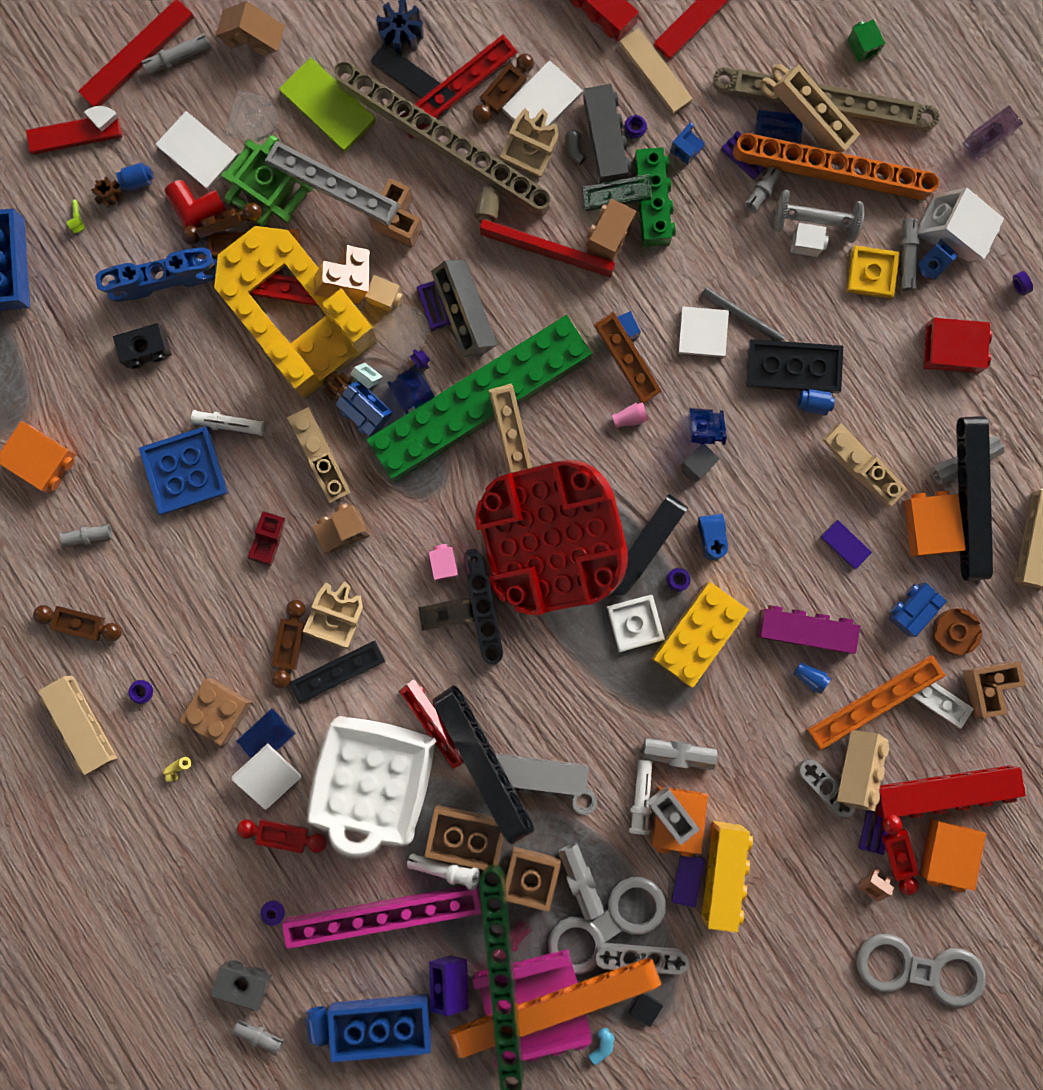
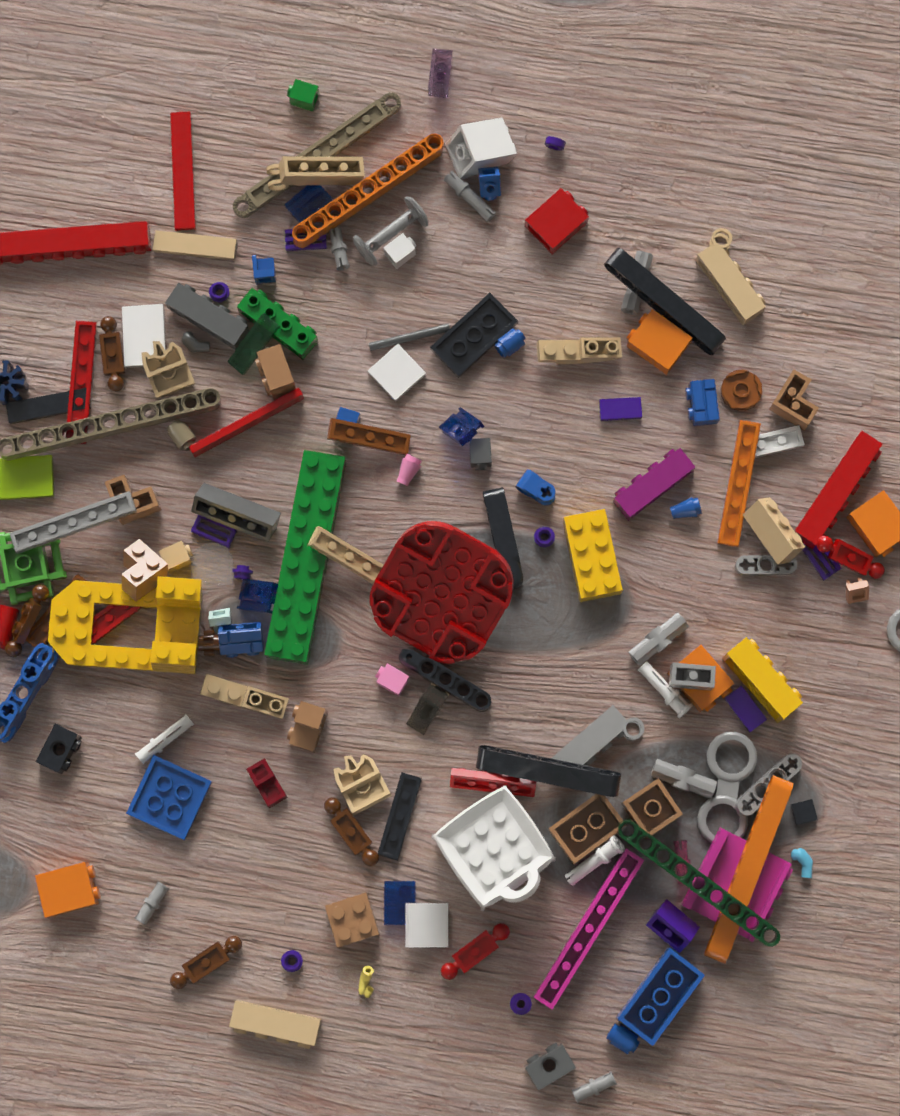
camera: 45 degrees left, 5 degrees down
white tile [606,595,665,652] -> none
yellow tile [846,245,900,299] -> none

